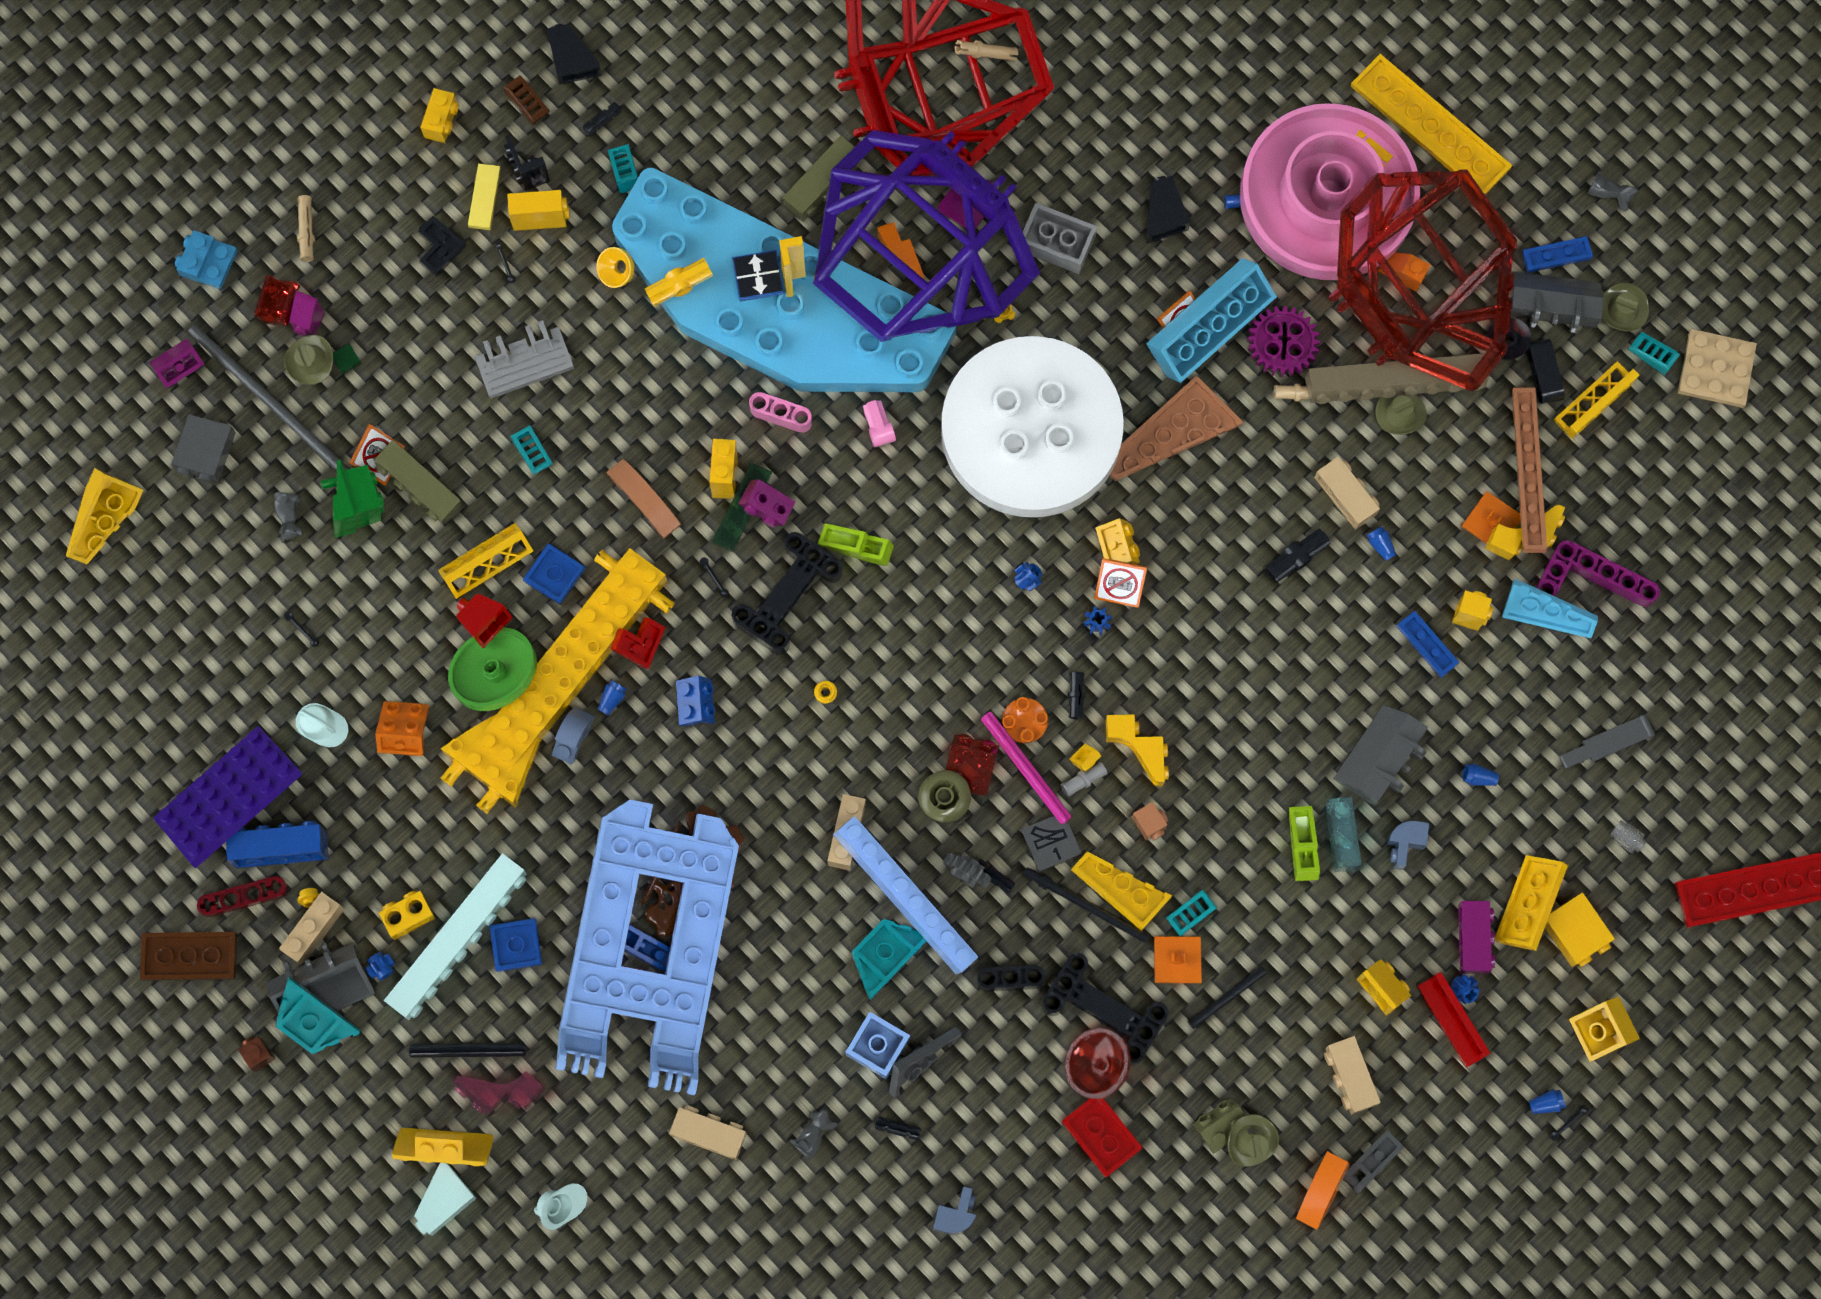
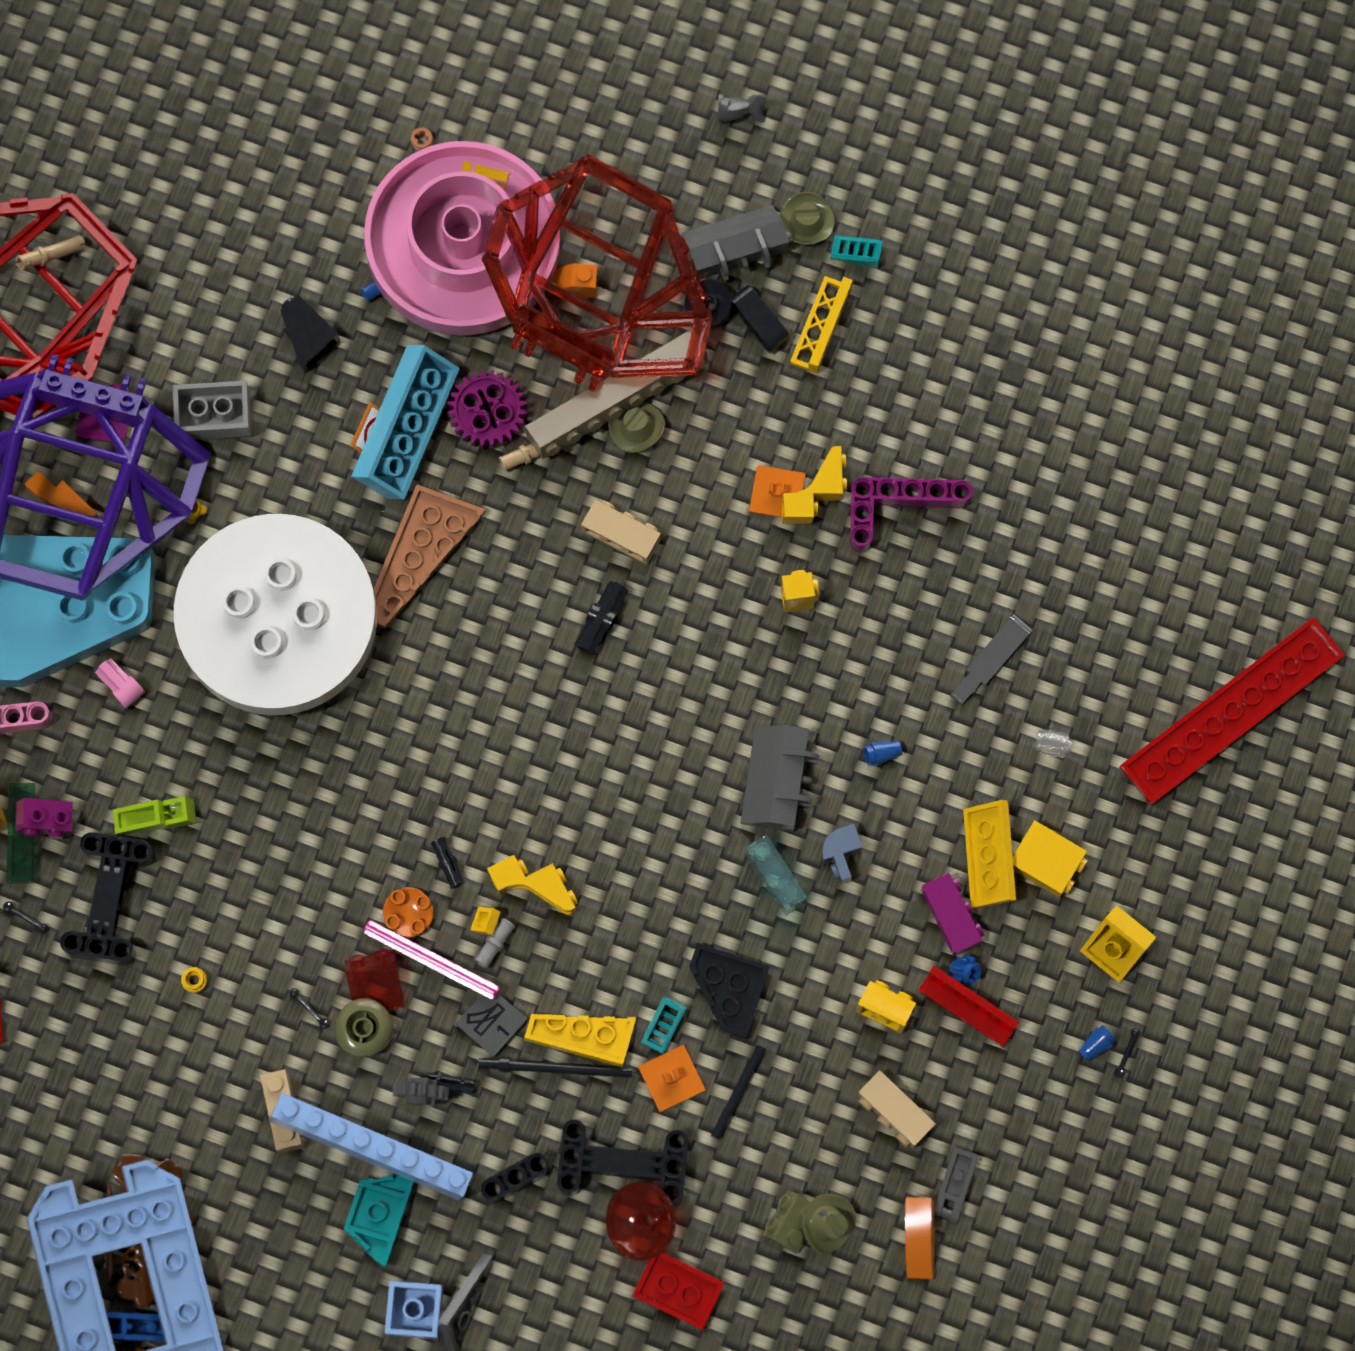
camera: 25 degrees left, 0 degrees up
blue bracket [676,676,715,727] -> none
blue gear [1014,562,1042,591] -> none
blue gear [1084,606,1112,636] -> none
piece [1094,558,1147,608] -> none
yellow bracket [1095,518,1140,564] -> none
nougat brick [1132,802,1168,841] -> none
lime slope [1289,806,1320,881] -> none
yellow plate [1350,54,1512,198] -> none
blue cone [1367,526,1397,561] -> none
blue plate [1396,611,1460,678] -> none
medium azure wing [1502,578,1598,638] -> none
nougat plate [1512,388,1547,553] -> none
blue plate [1522,236,1593,273] -> none
tan plate [1677,329,1757,408] -> none
none -> black hinge [289,988,329,1029]
none -> nougat bush [411,128,433,151]
none -> black plate [689,943,770,1040]

